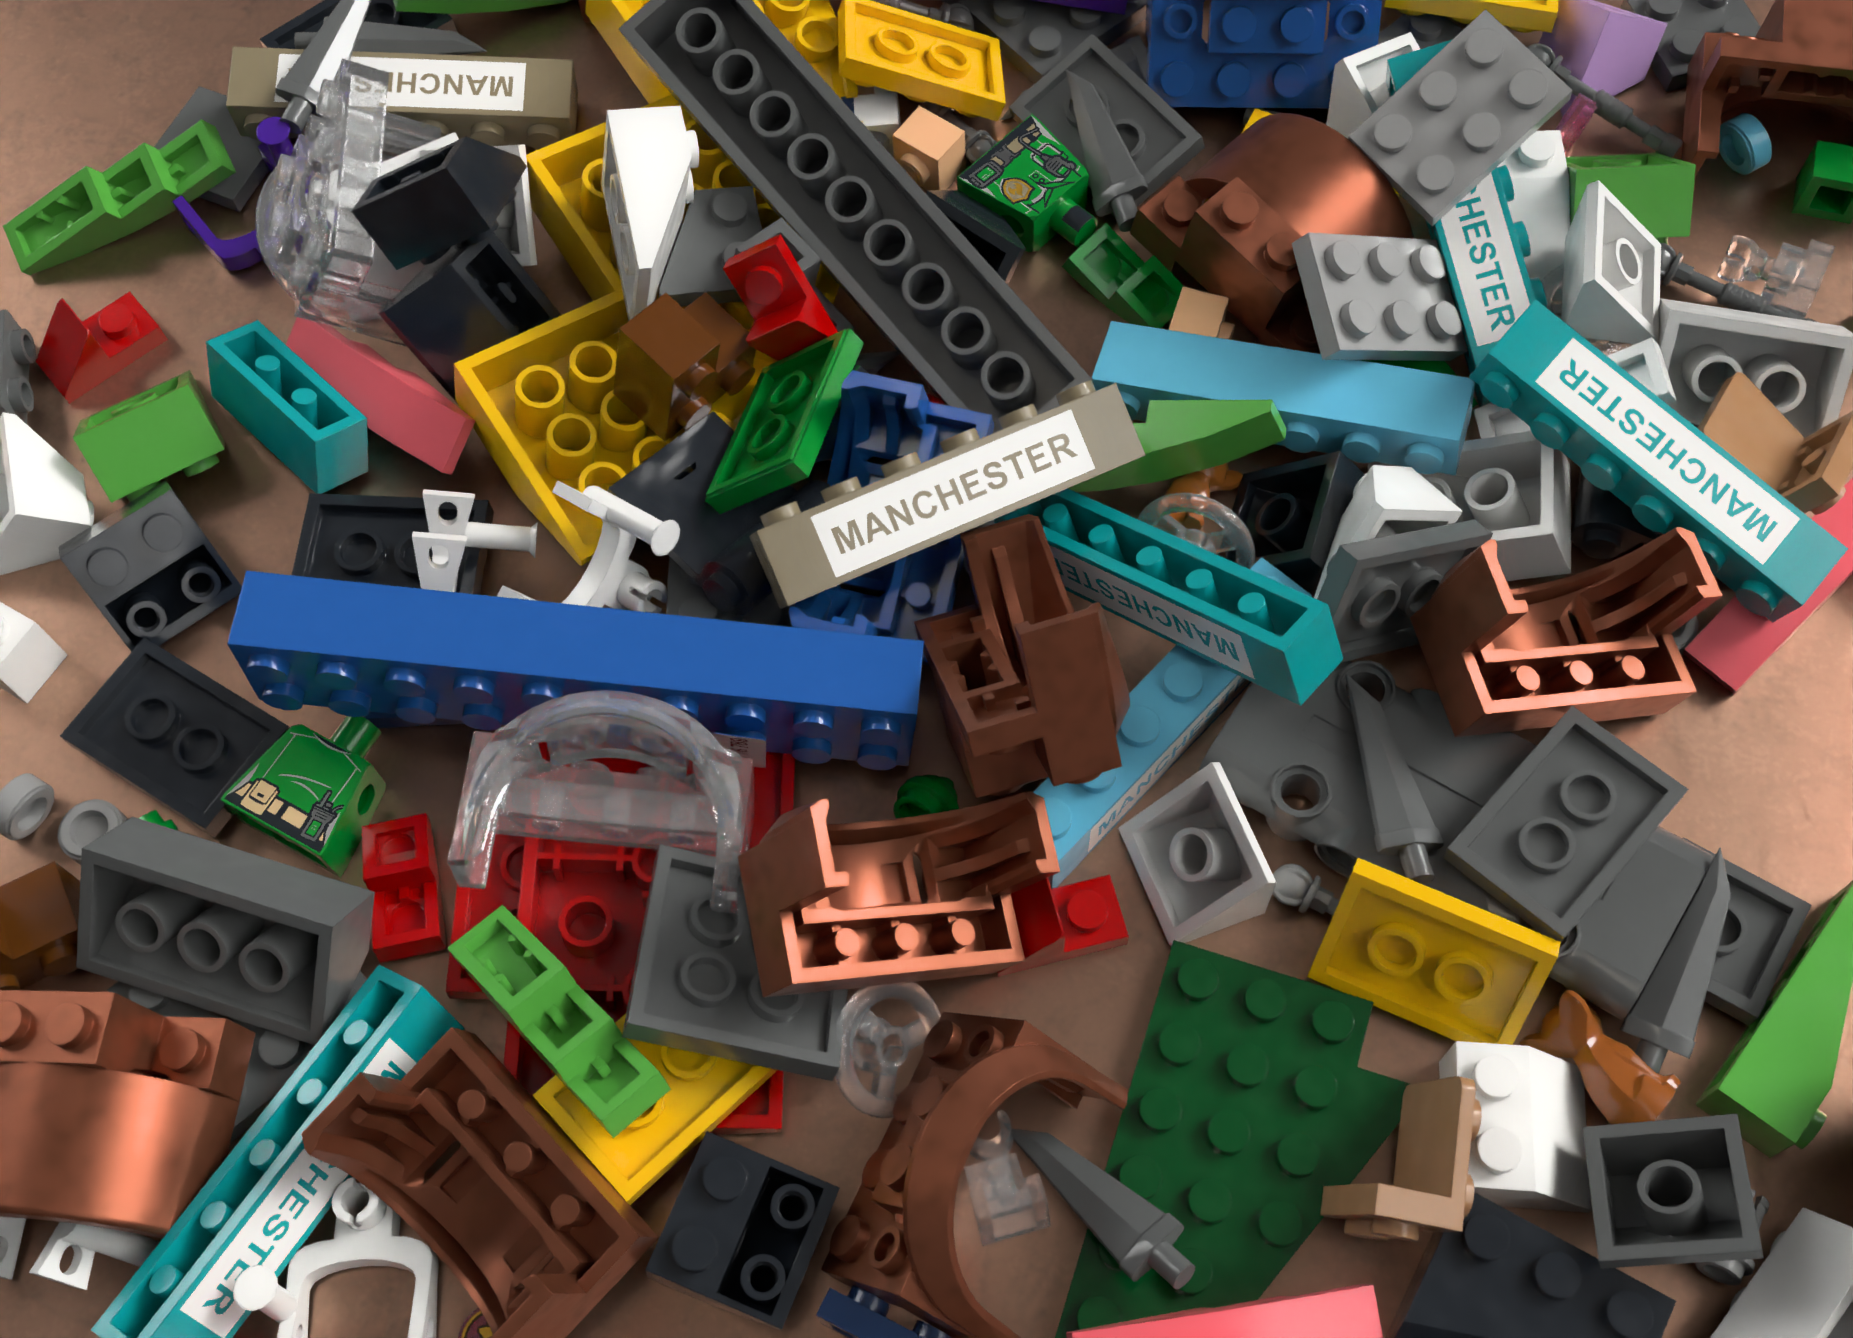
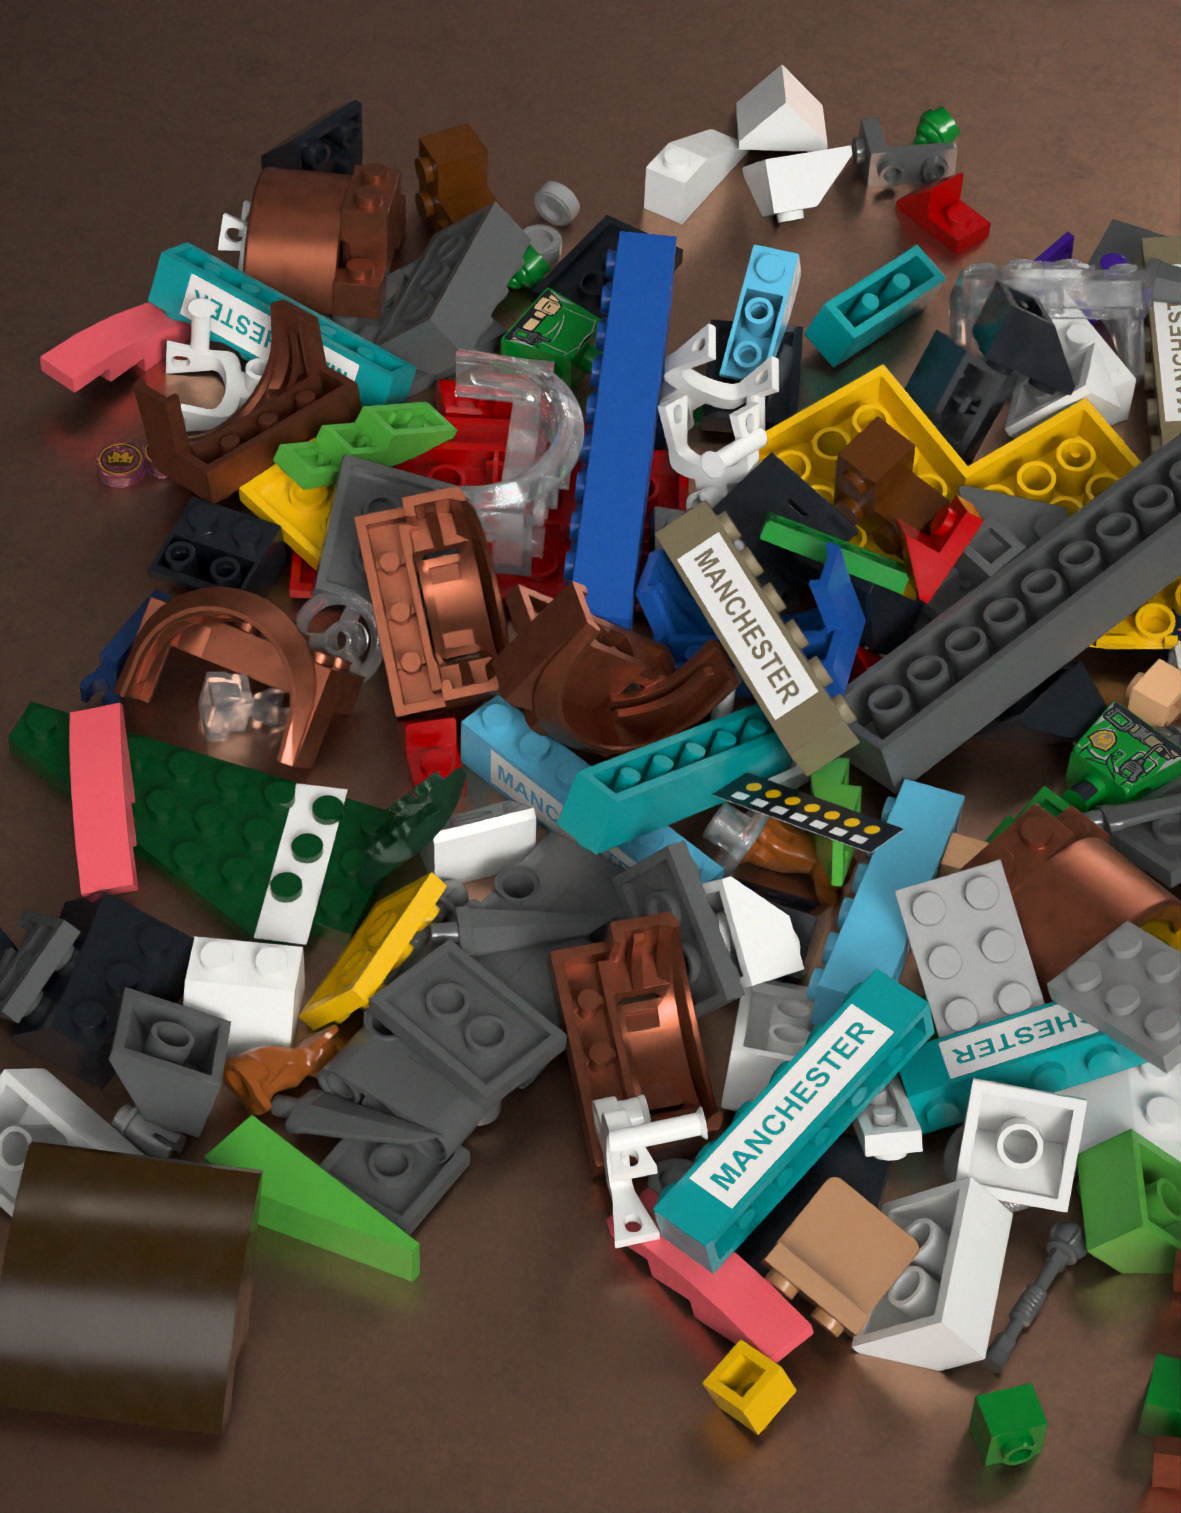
camera: 85 degrees right, 15 degrees down
bright green slope [3,119,236,275] -> none
black slope [58,480,242,652] -> none
bright green slope [73,370,225,503] -> none
coral slope [286,311,475,475] -> none
white slope [601,106,699,321] -> none
white sticker [711,733,766,768] -> none
dark grey bar [1003,1127,1195,1289] -> none
medium nougat bracket [1320,1076,1482,1242] -> none
clear piece [1717,235,1836,318] -> none
none -> white sticker [254,783,348,945]
none -> clear green slope [354,766,467,890]
none -> white piece [592,1094,708,1249]
none -> black sticker [713,772,904,853]
none -> medium azure slope [719,244,801,381]

